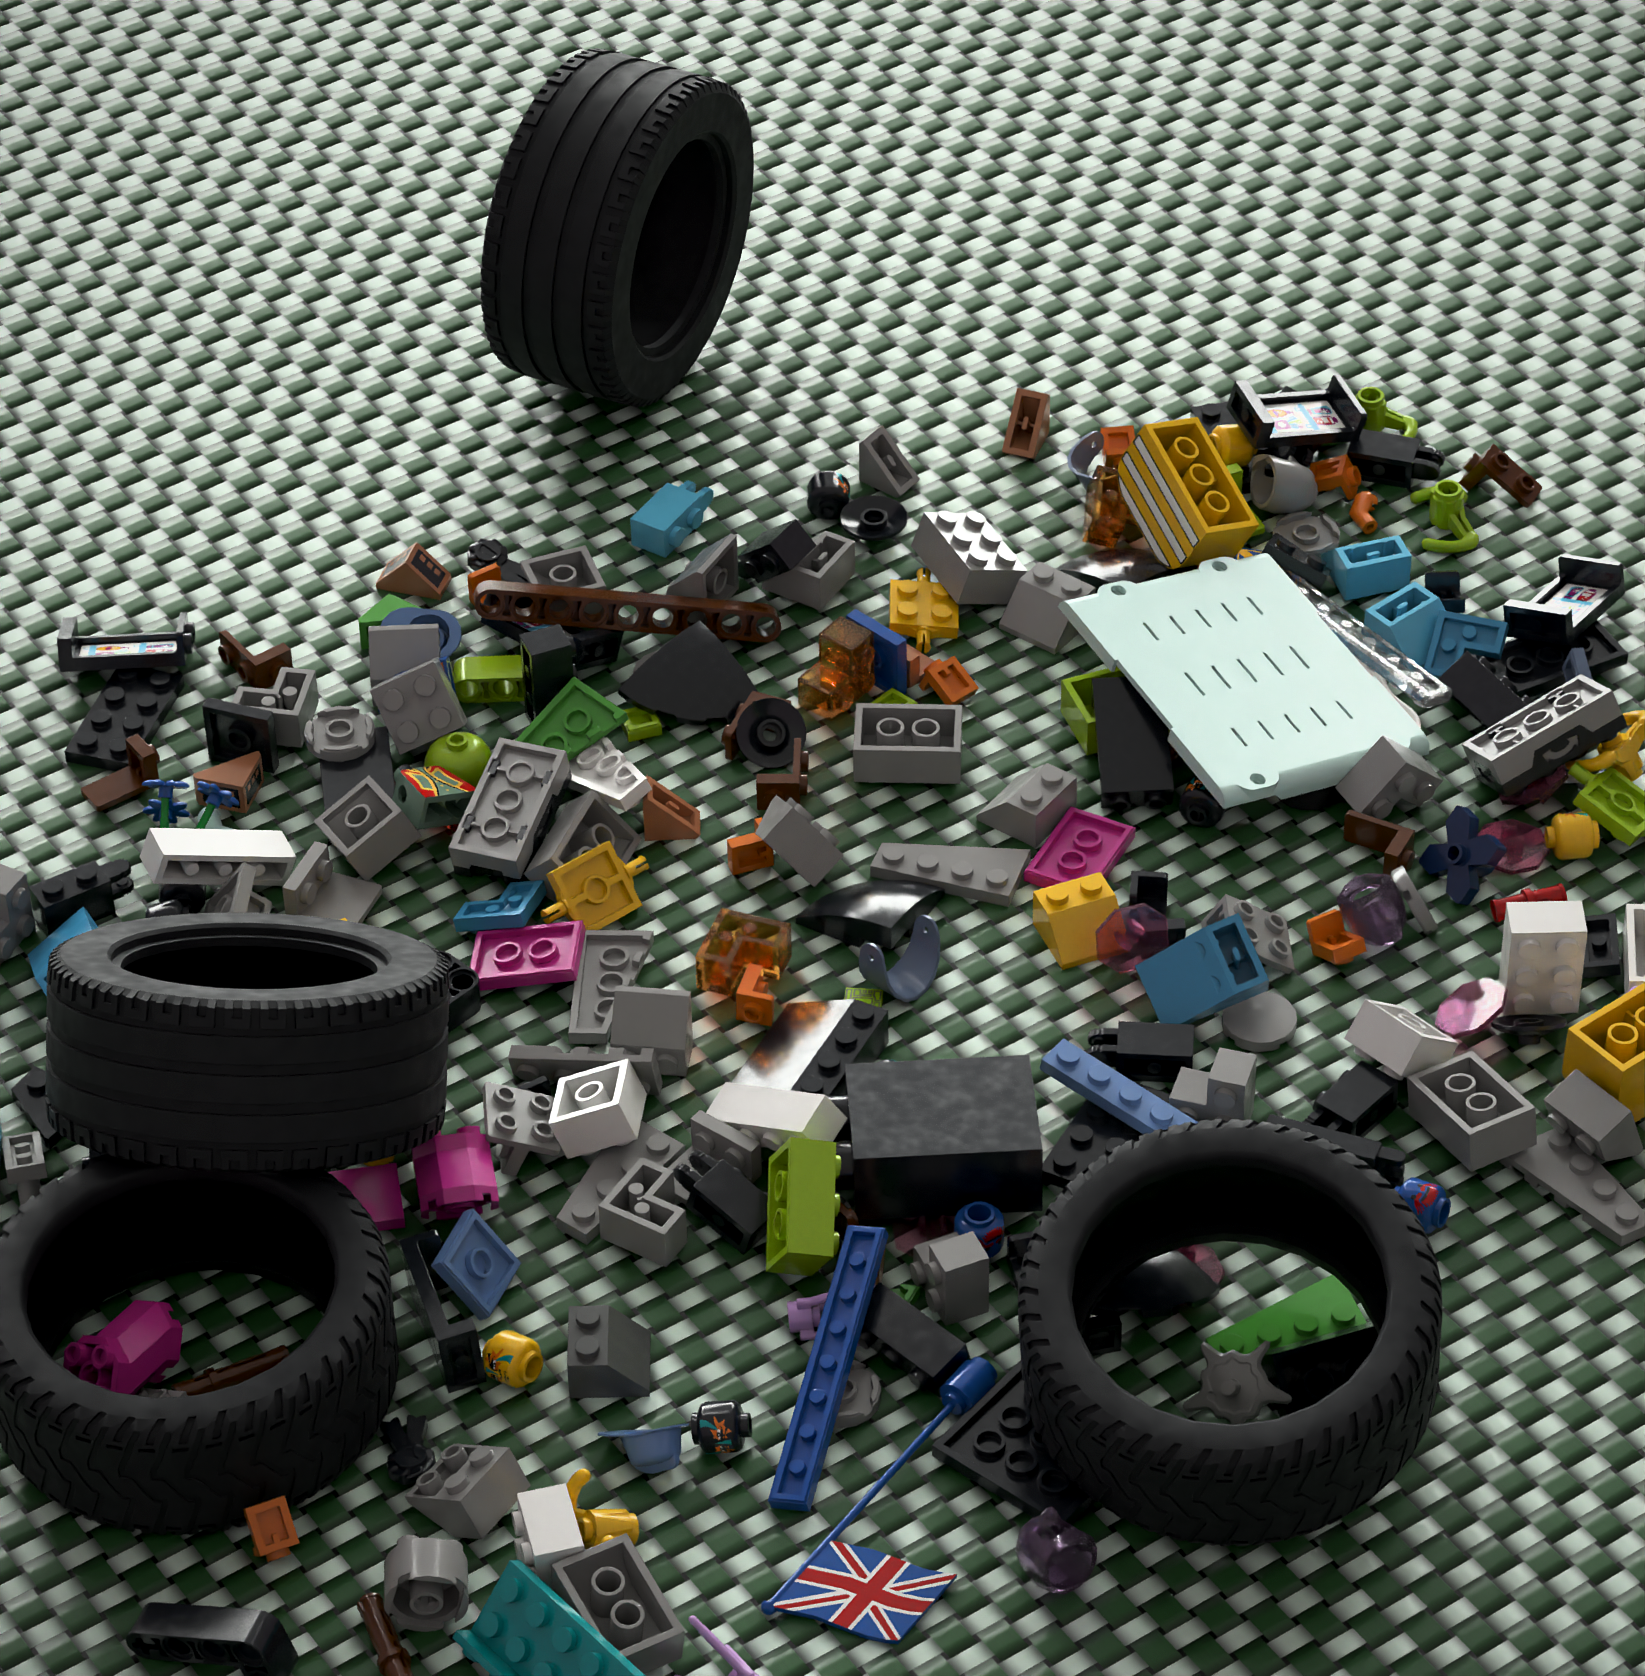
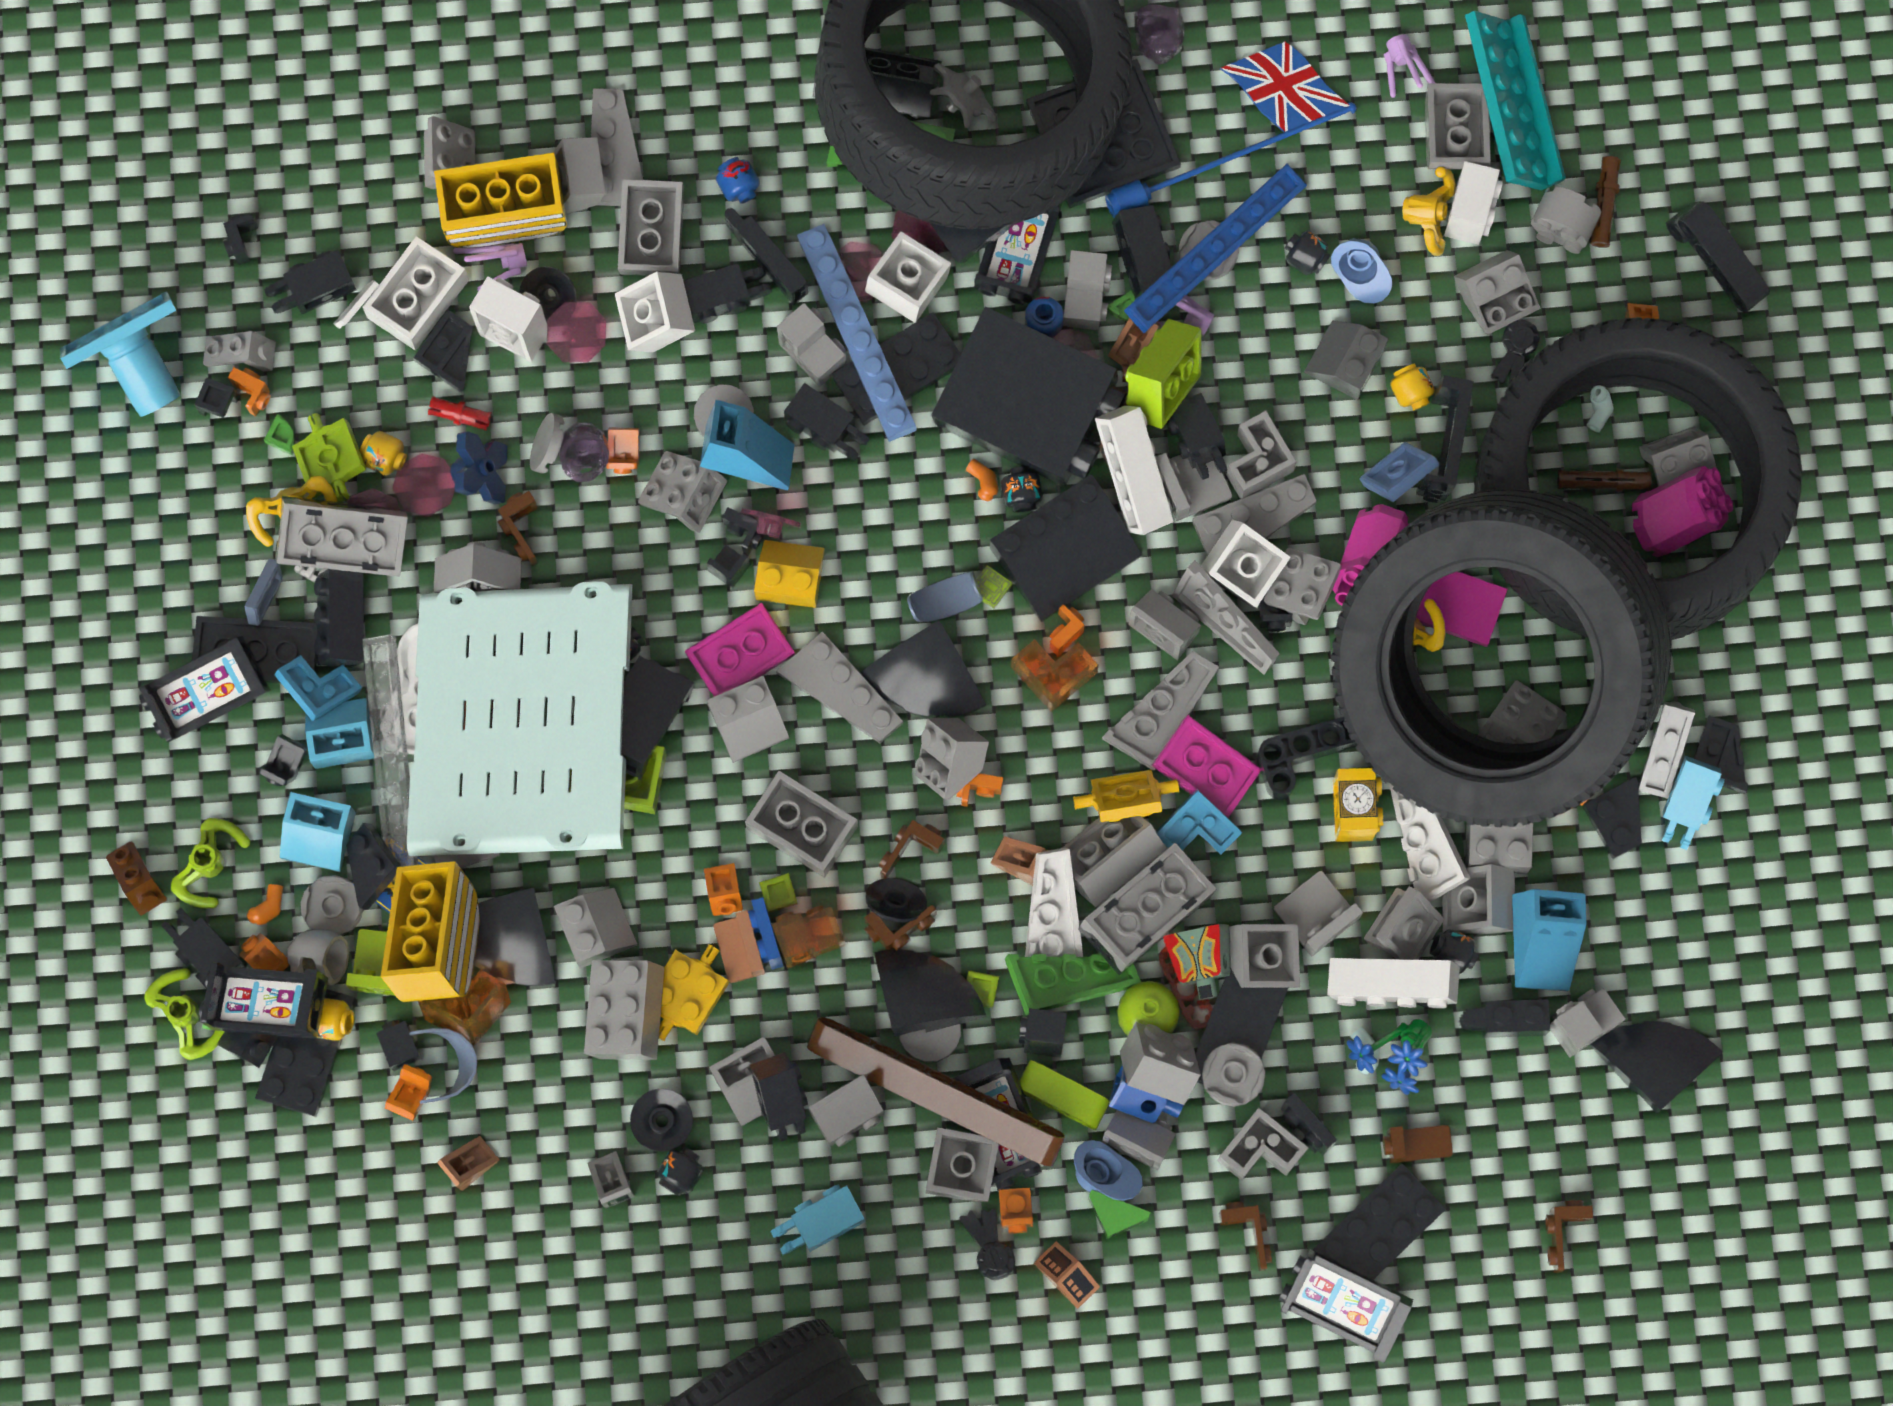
camera: 150 degrees left, 35 degrees up
nougat slope [193,751,264,813] -> none

